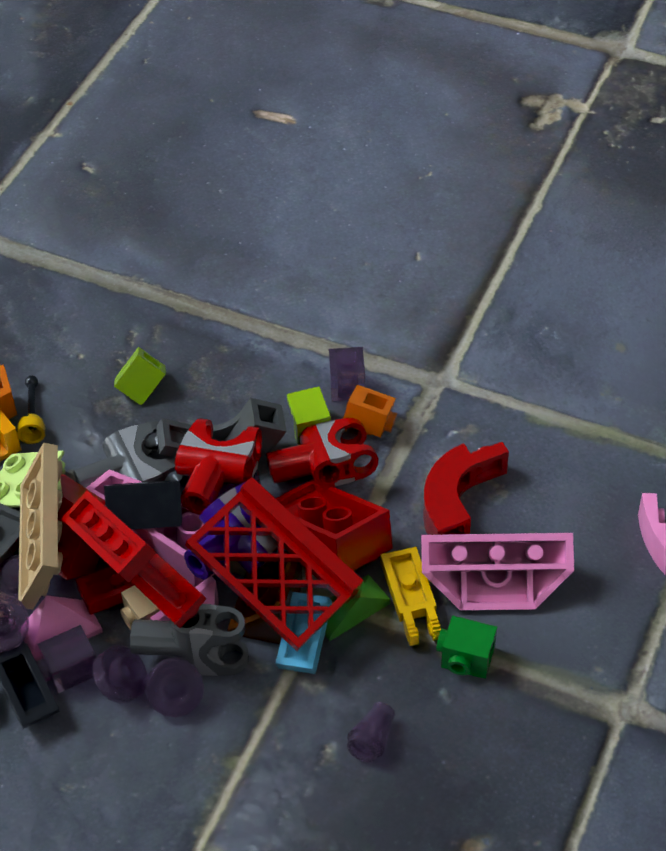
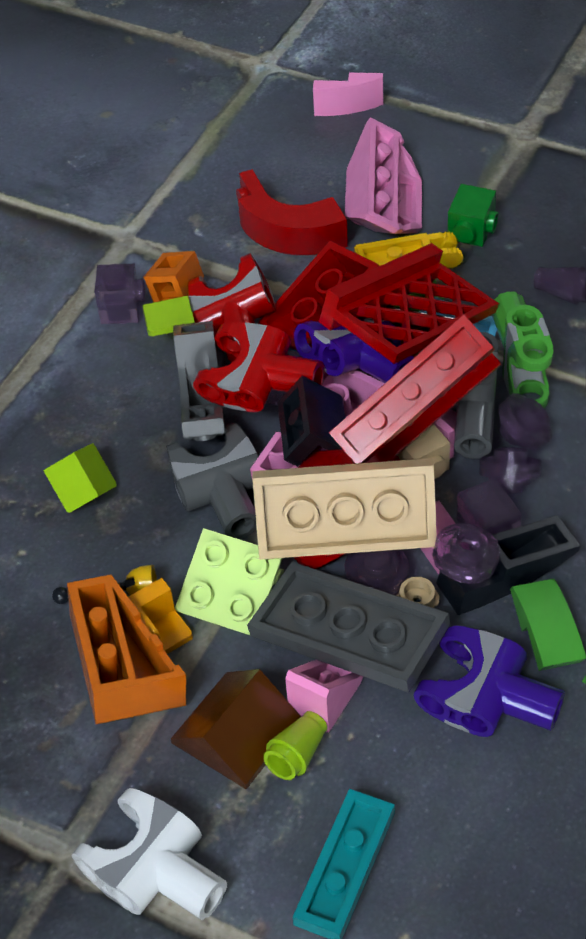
camera: 85 degrees left, 0 degrees up
none -> bright green connector [492,291,554,412]

